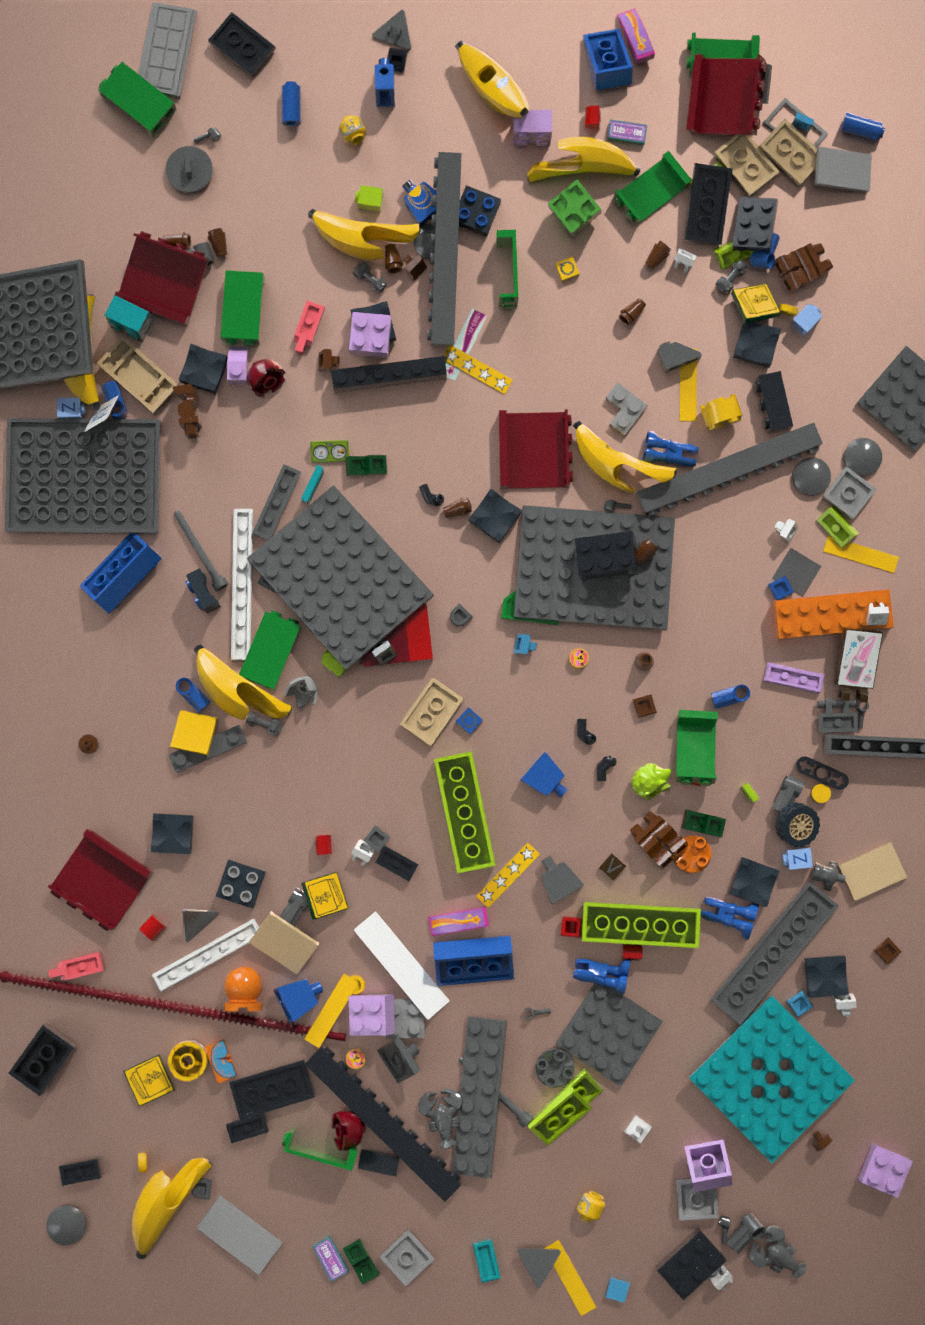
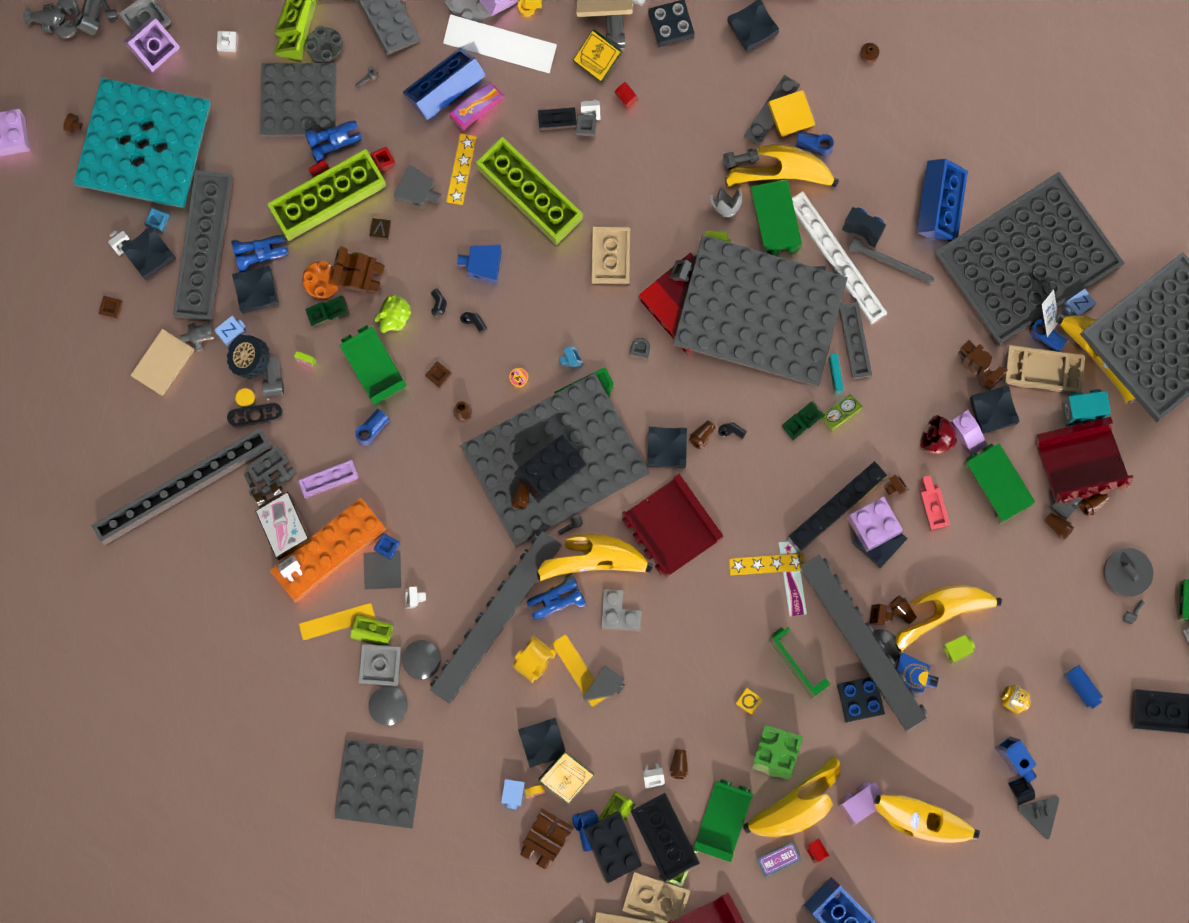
camera: 150 degrees right, 5 degrees down
dark grey bar [353,261,387,293] -> none
blue tile [456,707,483,734] -> none
reddish brown cone [619,298,646,326] -> none
dark grey bar [715,260,747,294] -> none
black brick [754,371,793,434] -> none

